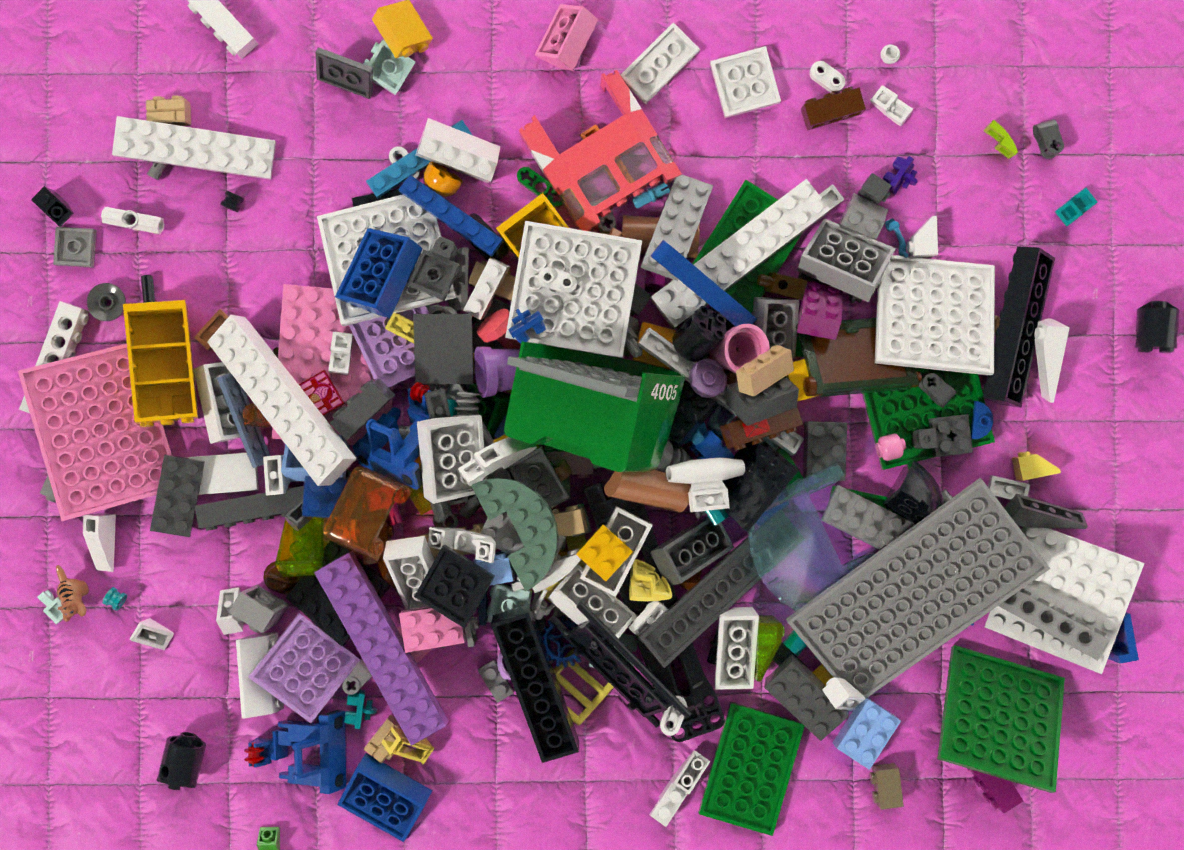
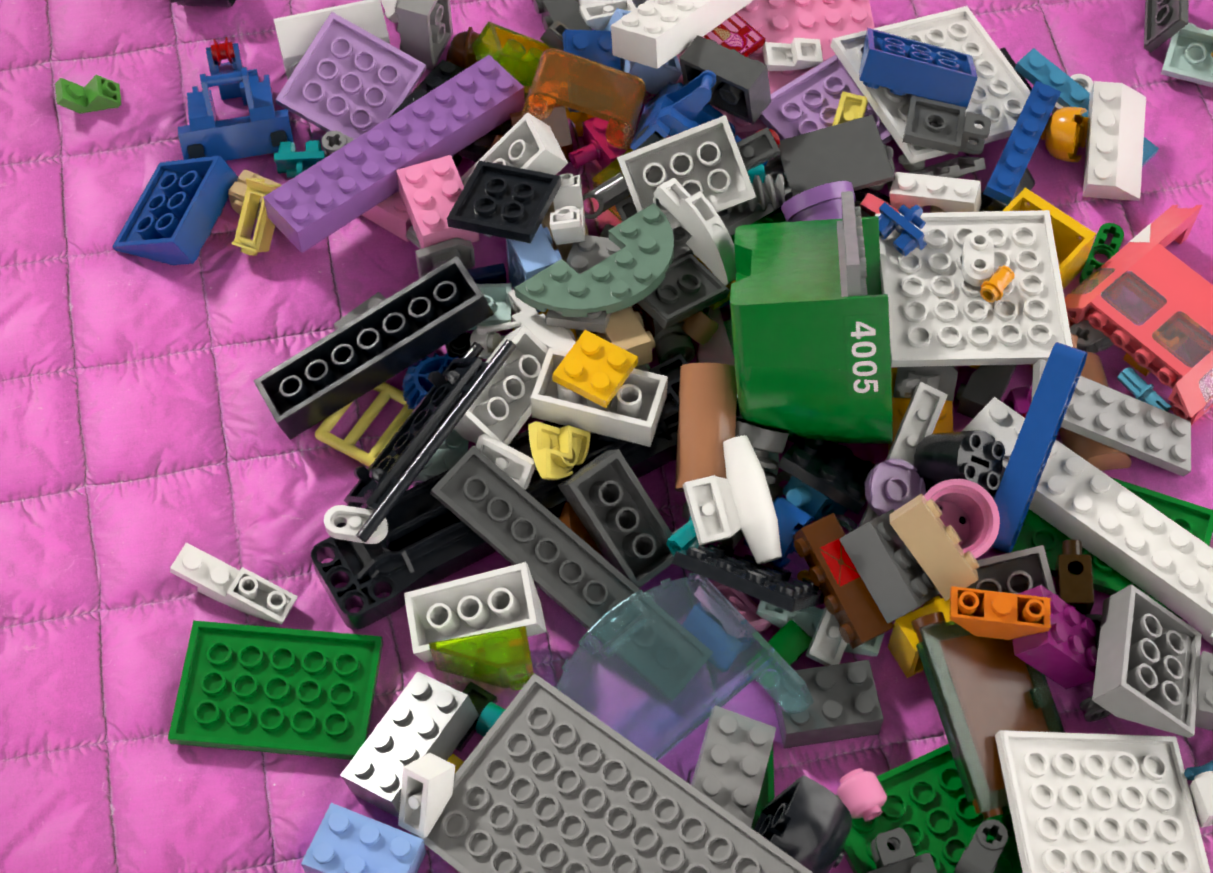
camera: 75 degrees right, 30 degrees down
none -> orange slope [950,586,1051,640]
none -> light orange pin [980,265,1015,302]

